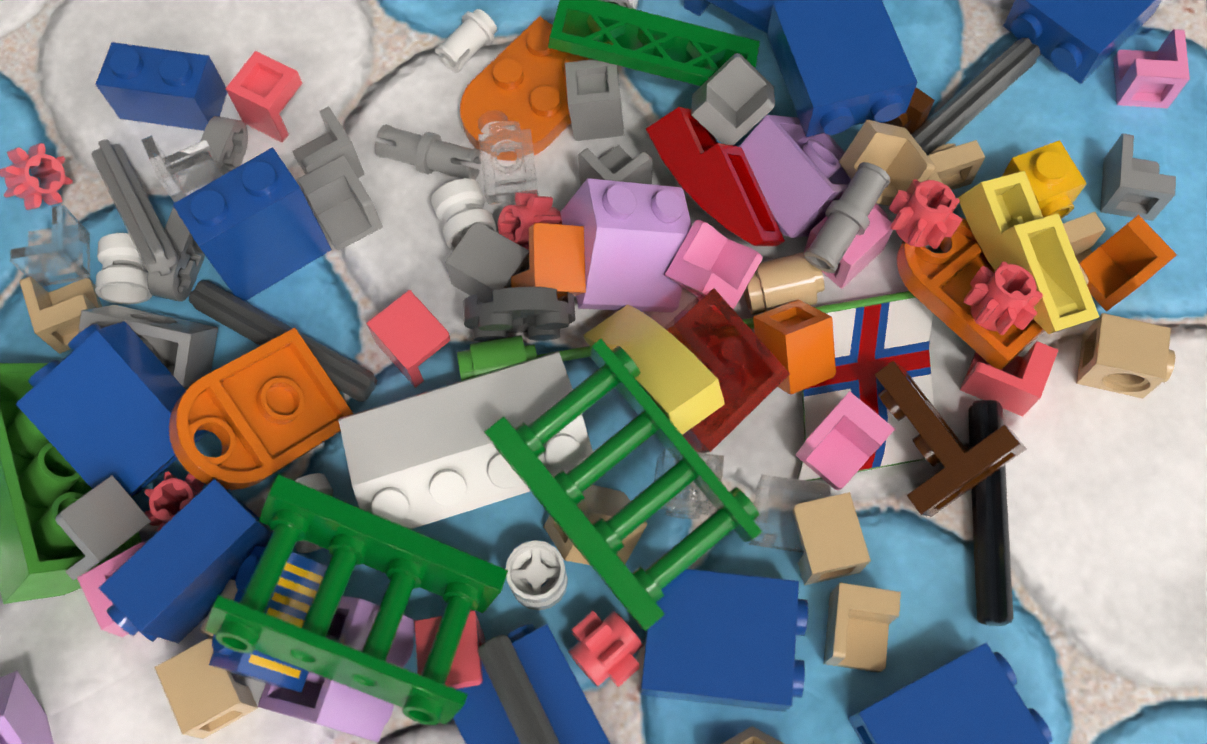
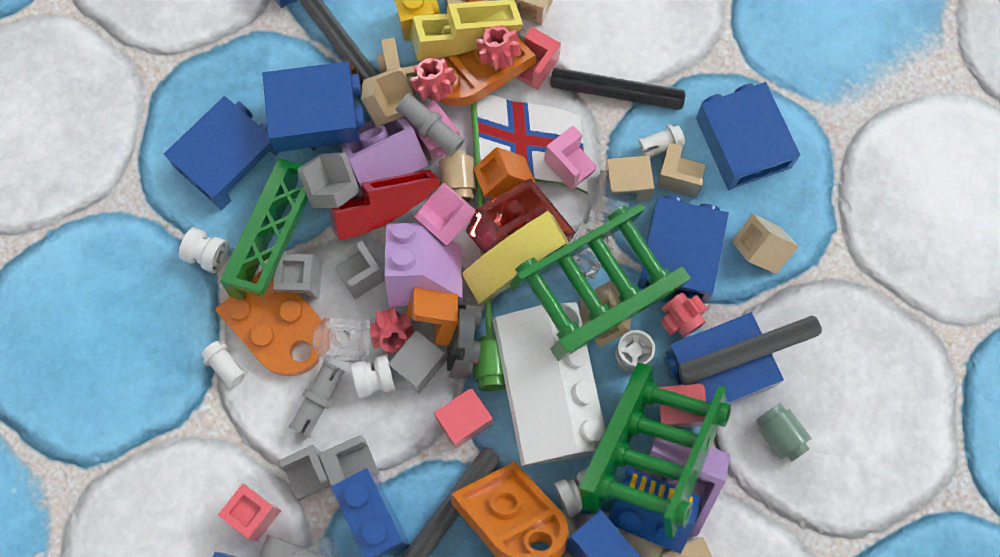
camera: 85 degrees left, 5 degrees up
reddish brown bracket [875,361,1027,517] -> none
none -> white pin [638,124,685,158]

